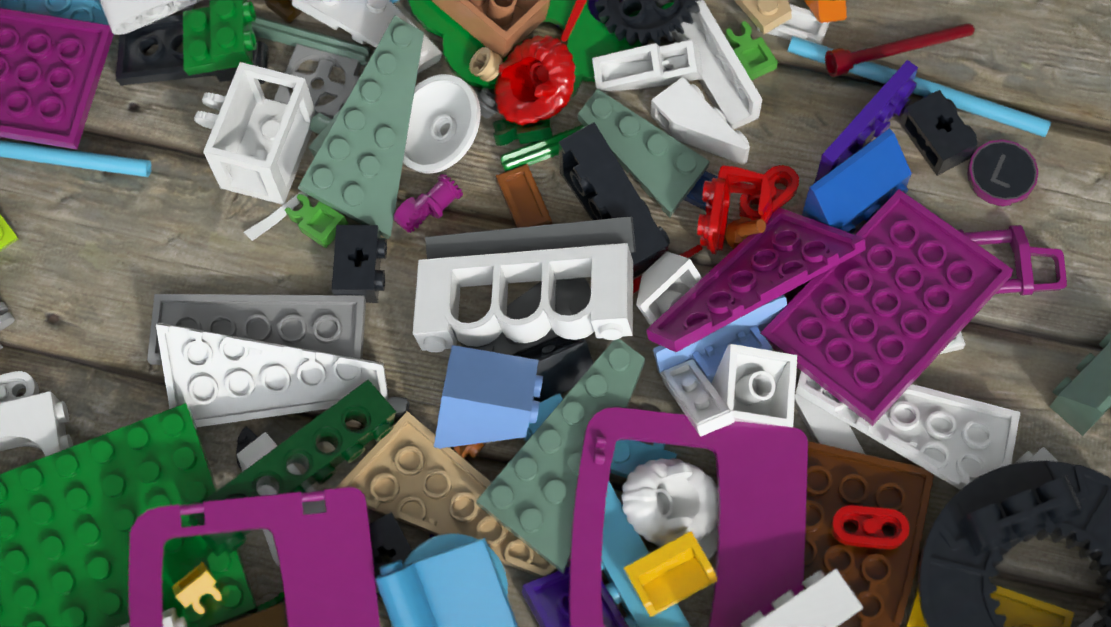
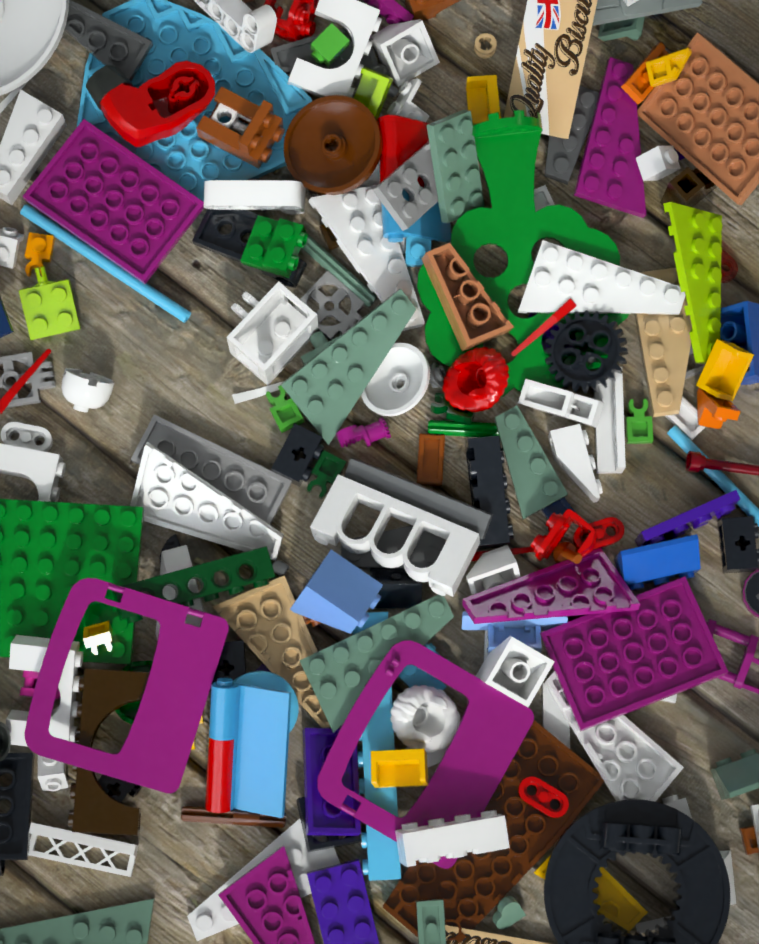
camera: 20 degrees right, 10 degrees up
tan bush [470,47,502,82] -> none
white tile [660,359,735,437] -> none
none -> white cylinder [61,368,114,412]
none -> dark green plate [307,450,346,499]

